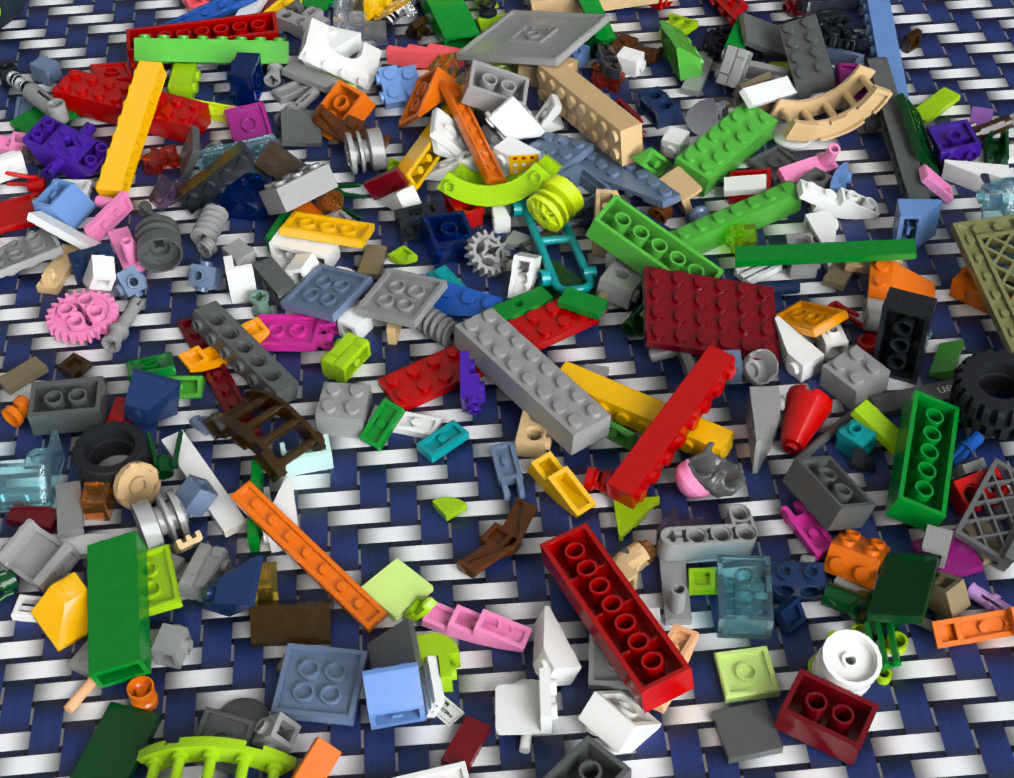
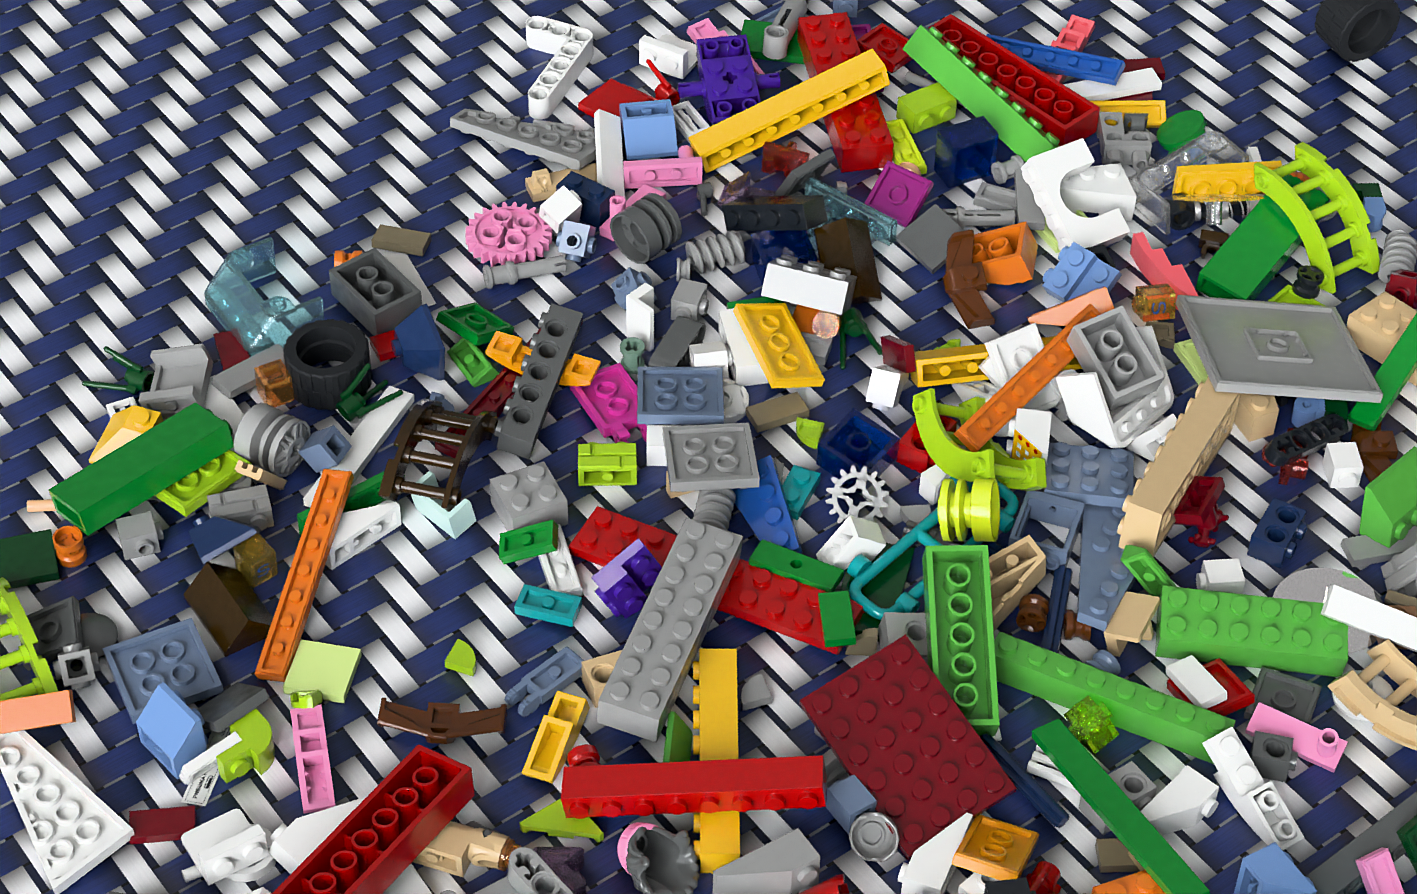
camera: 55 degrees right, 0 degrees up
dark brown plate [57,352,92,379] -> none
tan tile [113,460,161,510] -> none
light grey wheel [344,127,387,175] -> none
black brick [394,201,443,243] -> none
medium blue slope [830,162,852,193] -> none

